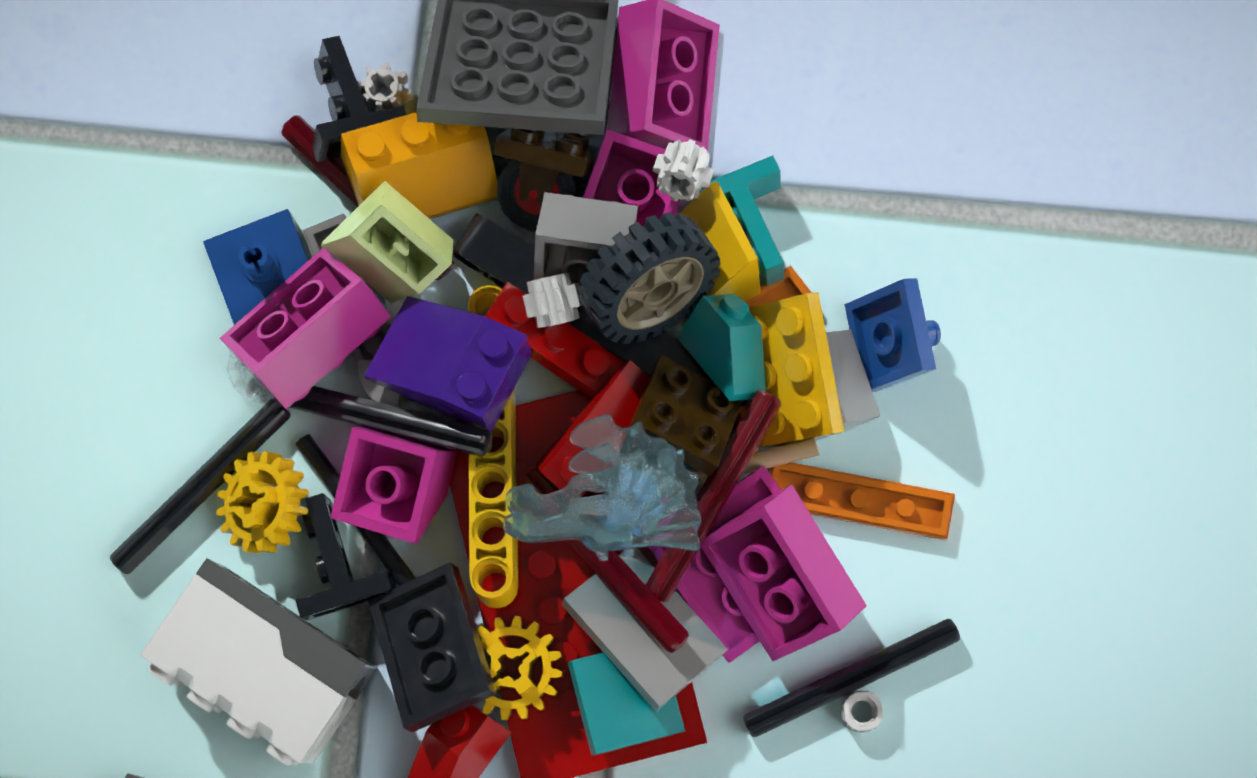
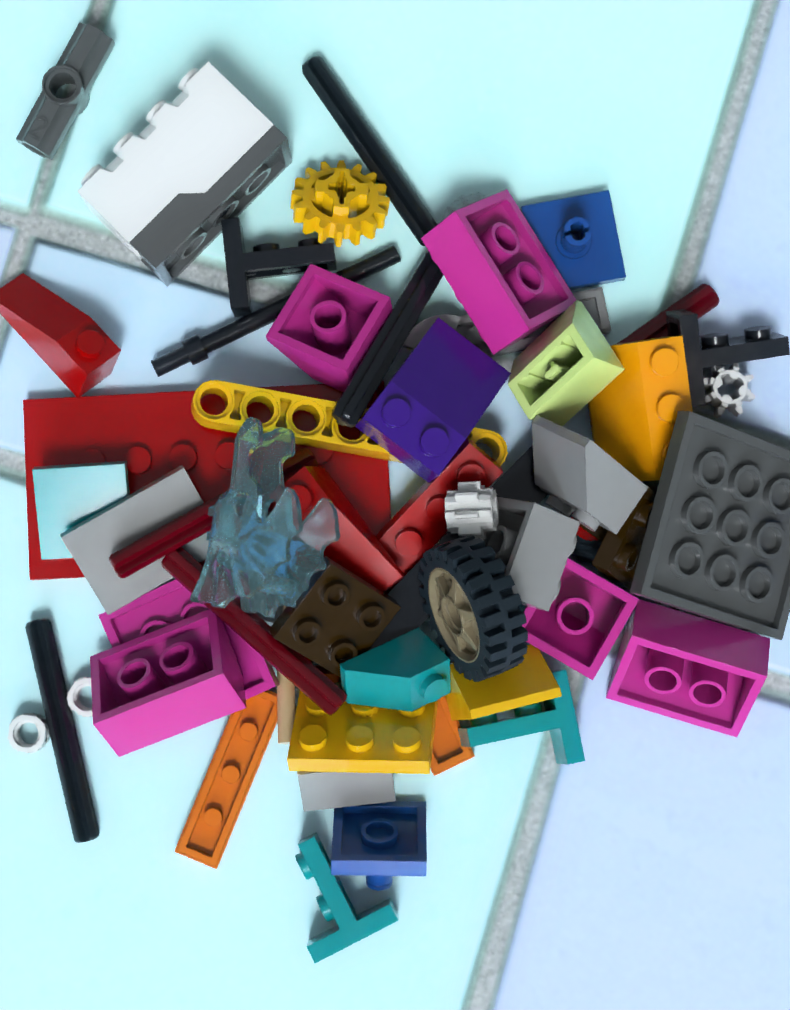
camera: 100 degrees right, 5 degrees up
black plate [368,562,497,733] -> none
yellow gear [477,616,563,720] -> none
white gear [652,140,714,202] -> none
none -> white axle [67,677,92,717]
none -> teal bracket [295,832,399,964]
none -> light grey slope [532,415,648,534]

